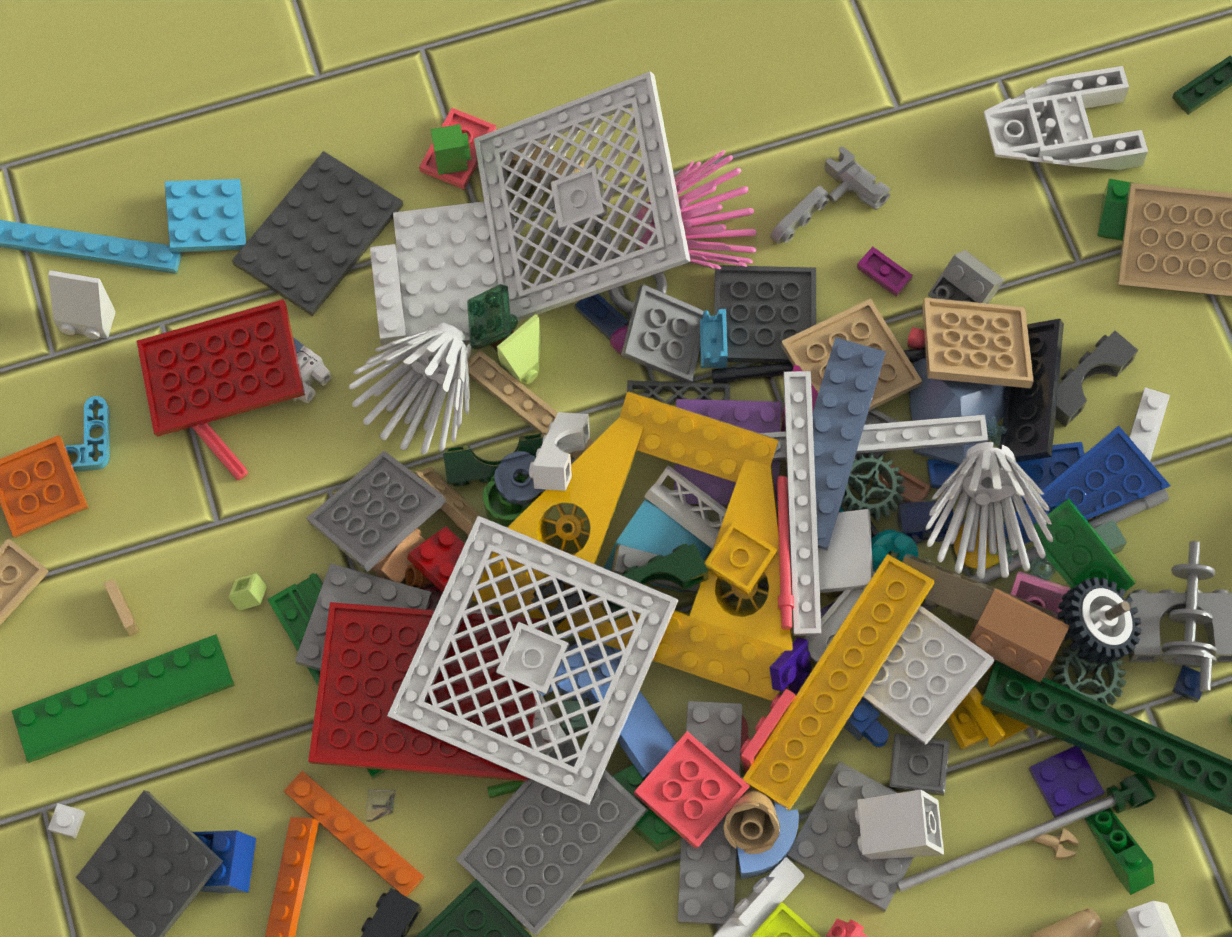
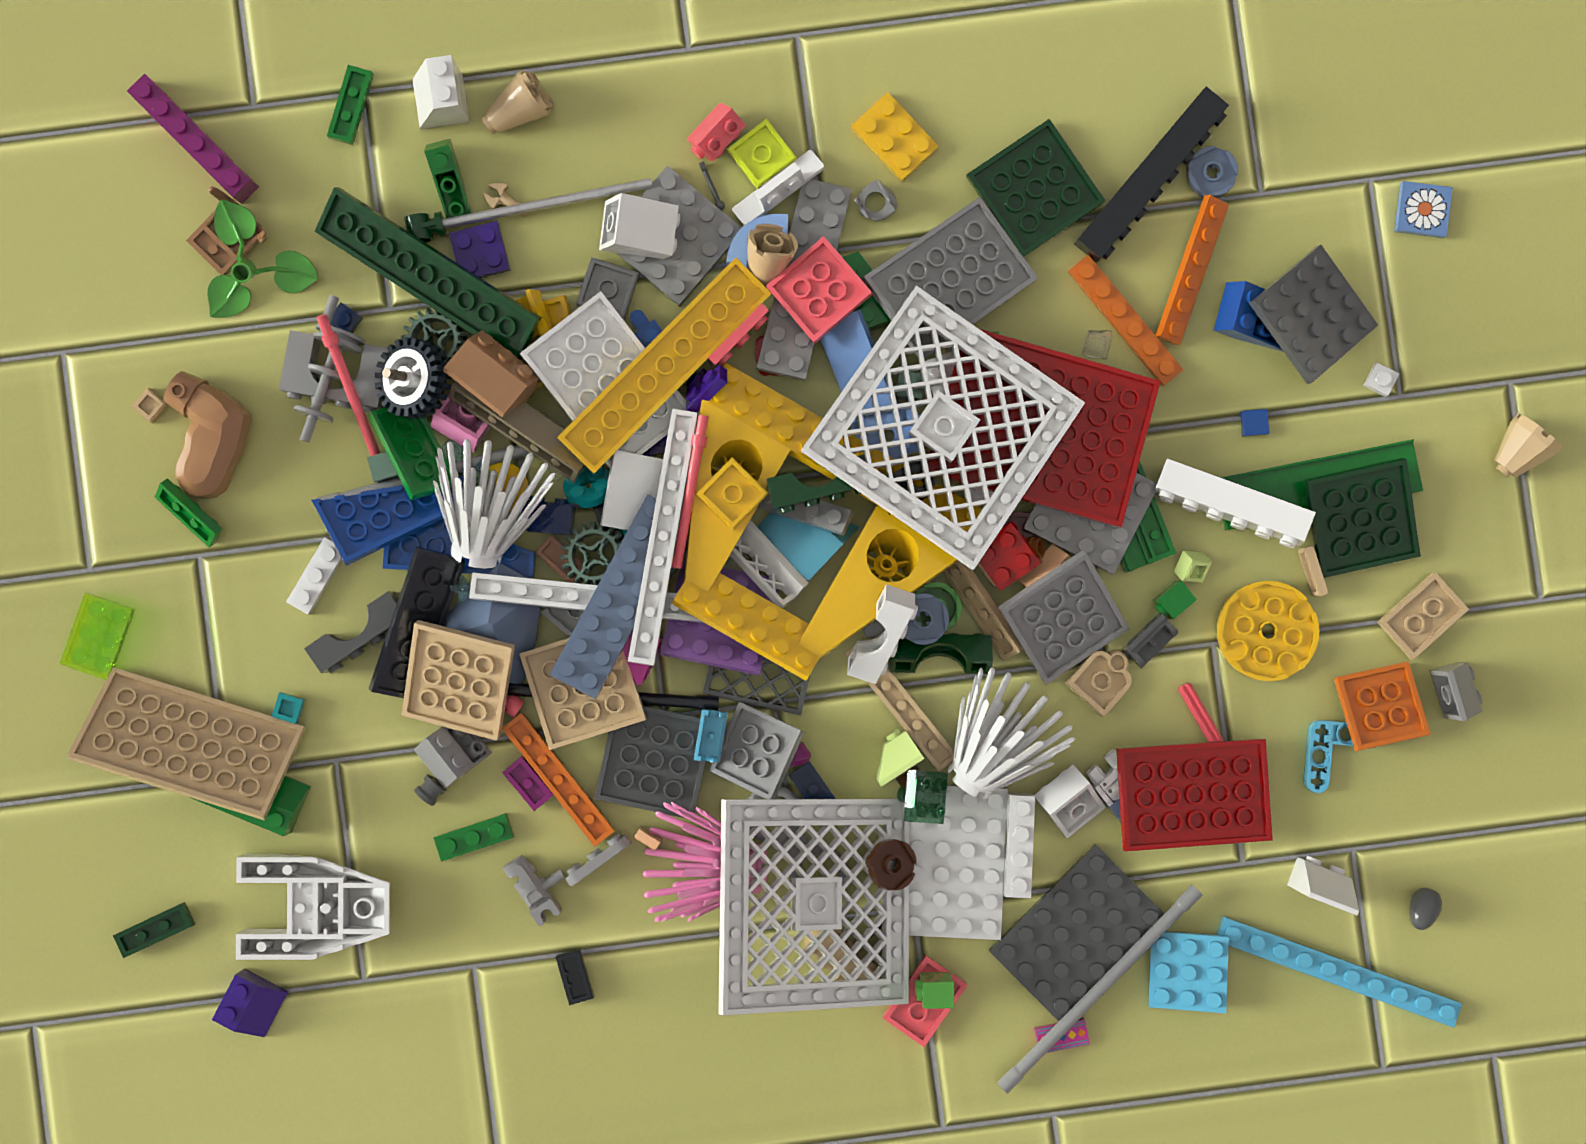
camera: 170 degrees left, 20 degrees up
none -> dark purple slope [212,968,289,1037]
none -> teal plate [271,692,306,724]
none -> coral bar [316,314,380,456]
none -> dark grey wheel [414,774,447,806]
none -> green plate [434,813,514,862]
none -> orange plate [502,712,615,847]
none -> black plate [555,948,595,1006]
none -> light nougat tile [634,826,662,850]
none -> dark grey hinge [699,161,725,210]
none -> light grey piece [854,180,897,221]
none -> reddish brown plate [865,839,917,890]
none -> light grey piece [997,884,1203,1094]
none -> white slope [1034,765,1106,838]
none -> dark pink tile [1034,1018,1090,1053]
none -> tan plate [1065,651,1132,717]
none -> dark grey hinge [1121,614,1178,668]
none -> green brick [1153,580,1197,619]
none -> white brick [1155,459,1316,548]
none -> yellow plate [1217,581,1319,681]
none -> blue tile [1240,409,1269,437]
none -> dark green plate [1304,458,1421,578]

